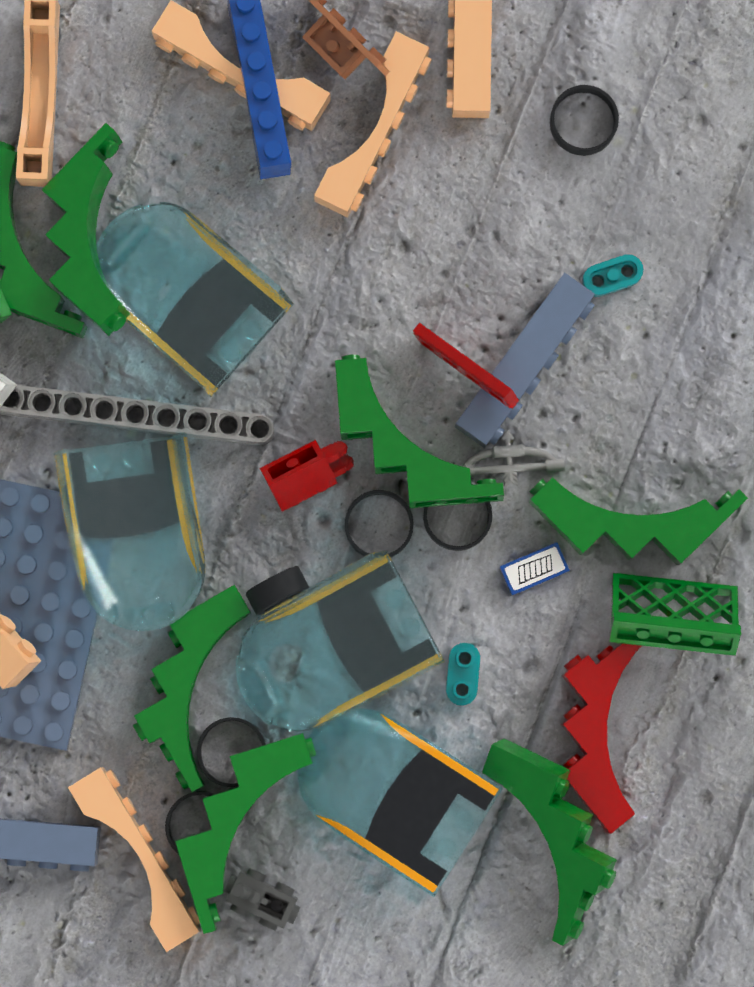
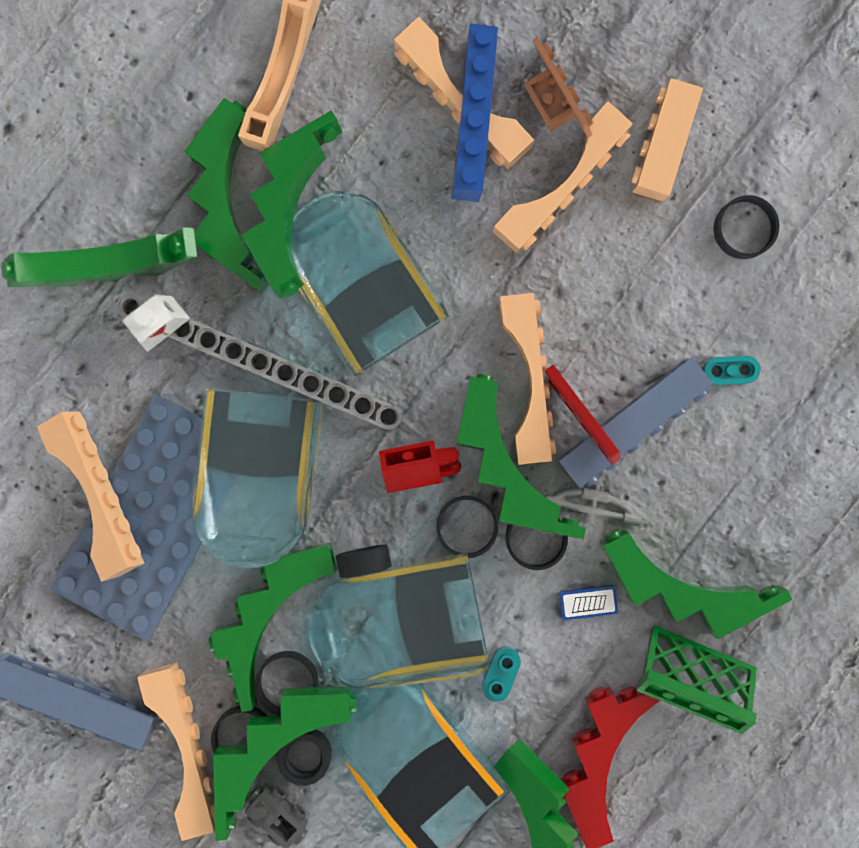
camera: 25 degrees right, 5 degrees up
none -> black tyre [277,729,332,786]
none -> light nougat arch [498,293,556,465]

